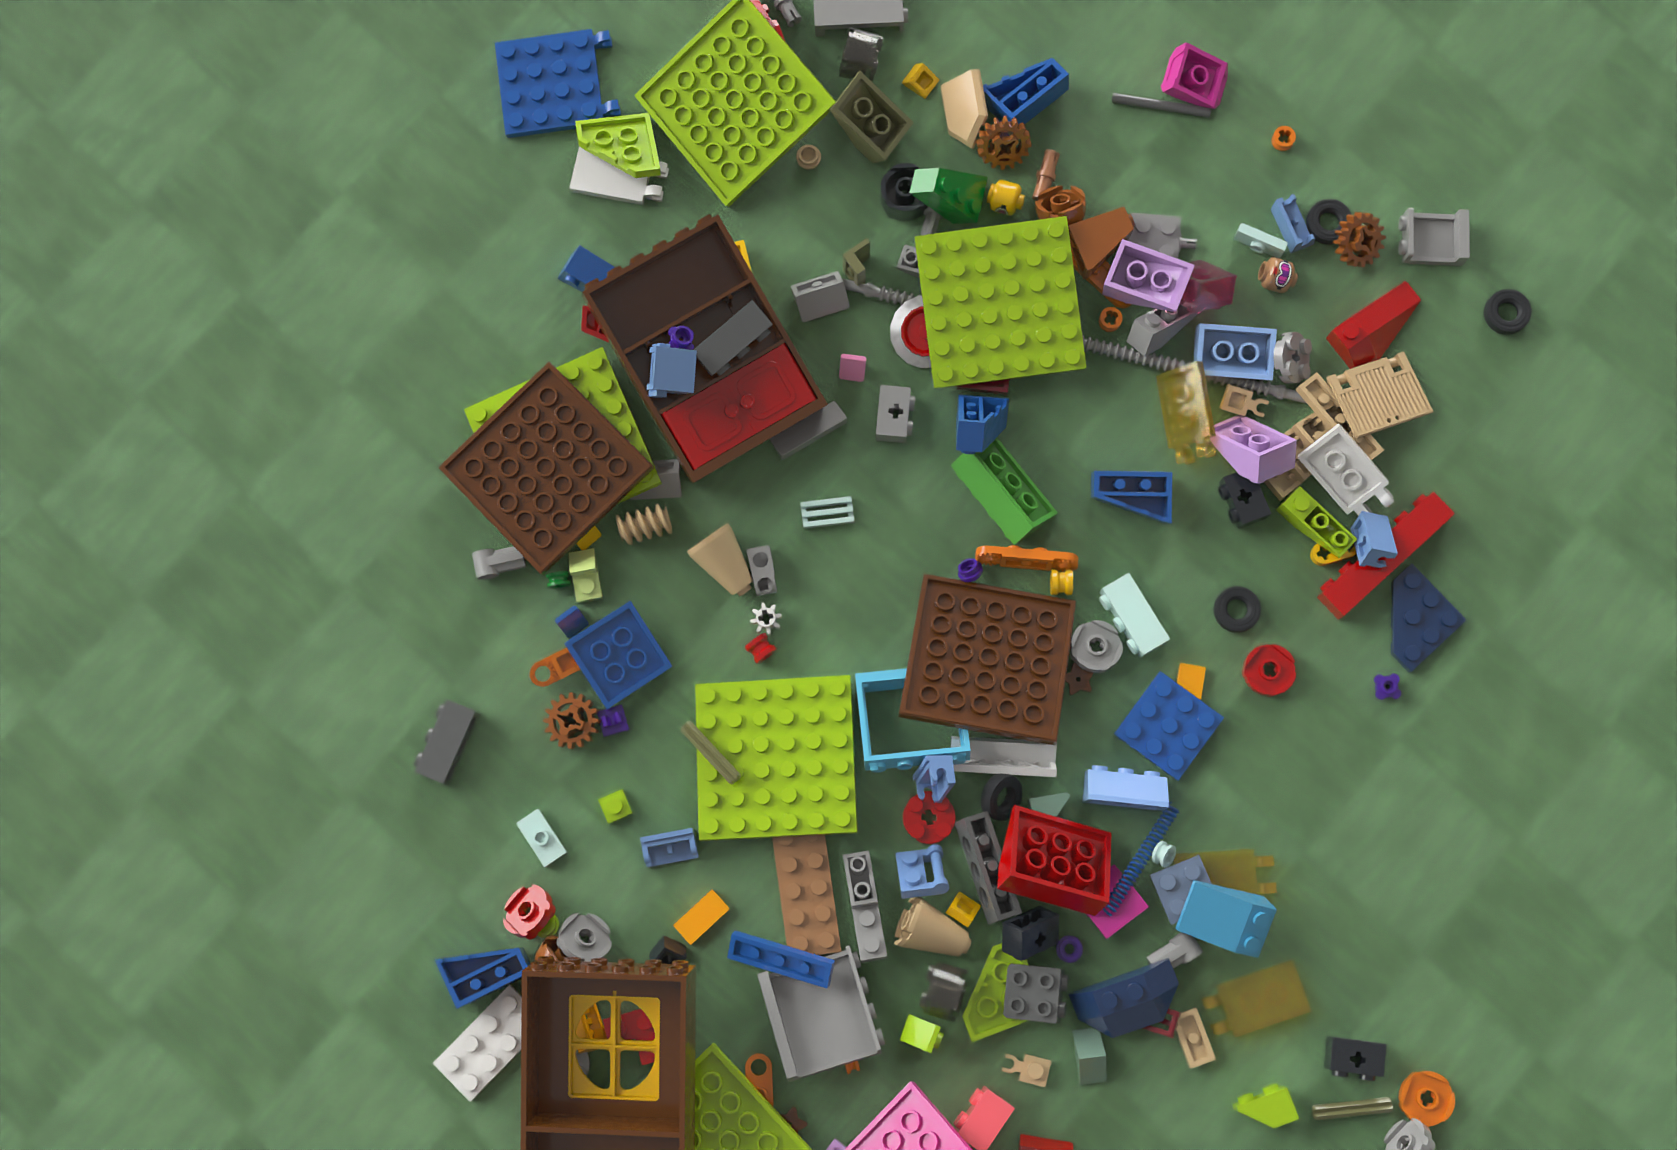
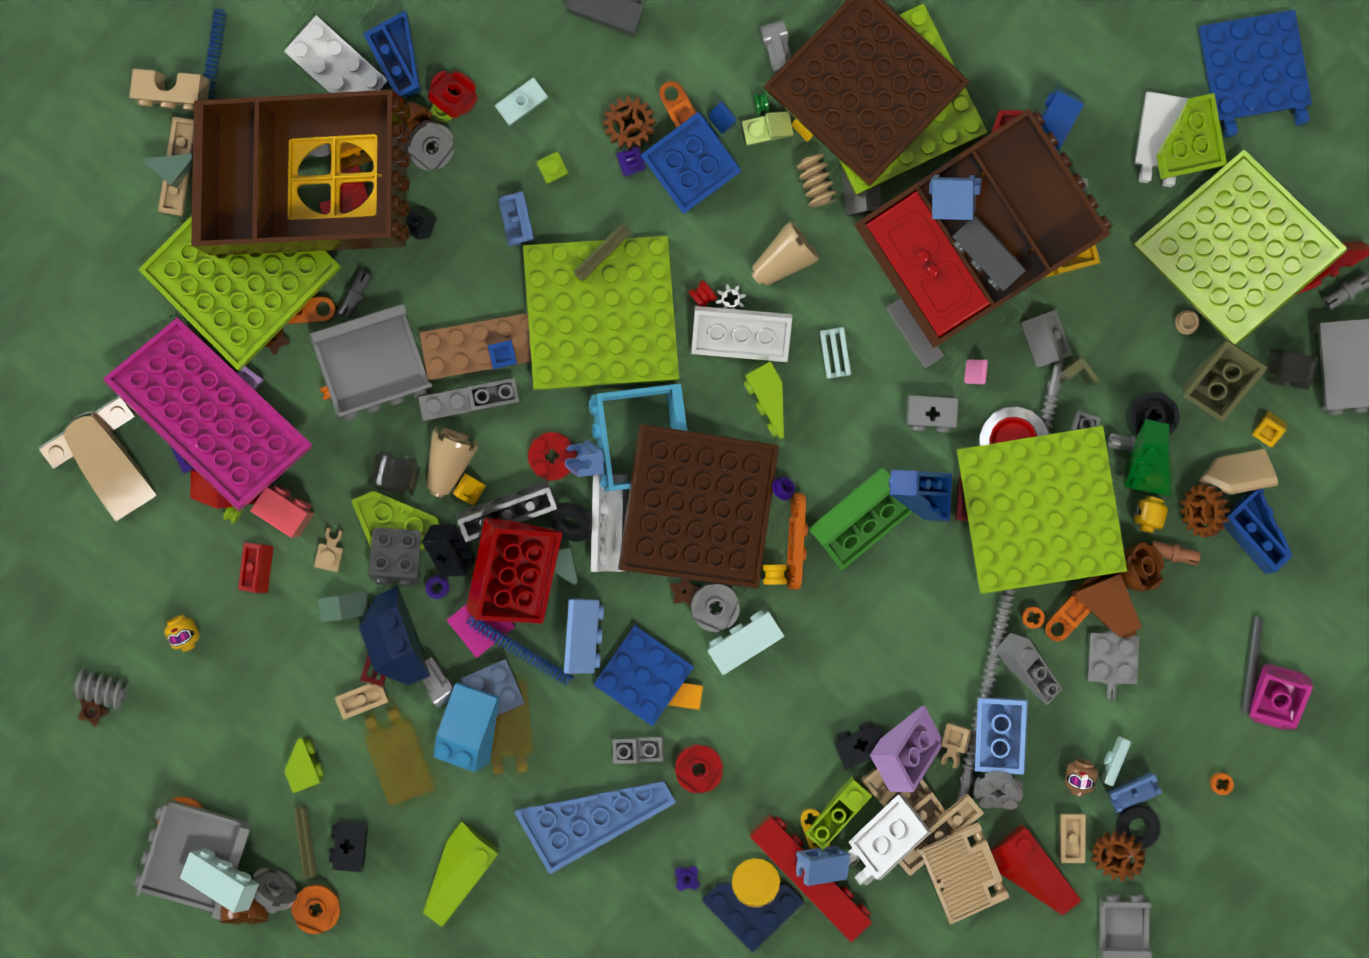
camera: 85 degrees right, 10 degrees up
dark purple plate [668,326,694,350] -> none
light orange tile [673,889,730,945] -> none
blue plate [727,930,835,988] -> none
light grey leg [746,545,777,596] -> none
medium blue plate [896,844,949,899] -> none
lime slope [899,1014,943,1053] -> none
blue wedge [1091,471,1172,525] -> none
lavender slope [1102,239,1195,312] -> none
light aqua bush [1152,841,1176,868] -> none
clear yellow tile [1156,361,1216,465] -> none
clear pink slope [1180,260,1237,313] -> none
black tyre [1213,586,1261,633] -> none
none -> dark grey pin [337,269,373,319]
none -> lime wedge [423,821,500,927]
none -> blue plate [488,340,517,369]
none -> medium blue wing [514,781,676,874]
none -> light grey slope [612,736,665,764]
none -> white plate [691,306,792,362]
none -> yellow tile [732,858,780,908]
none -> lime slope [743,361,784,439]
none -> tan plate [1060,813,1086,863]

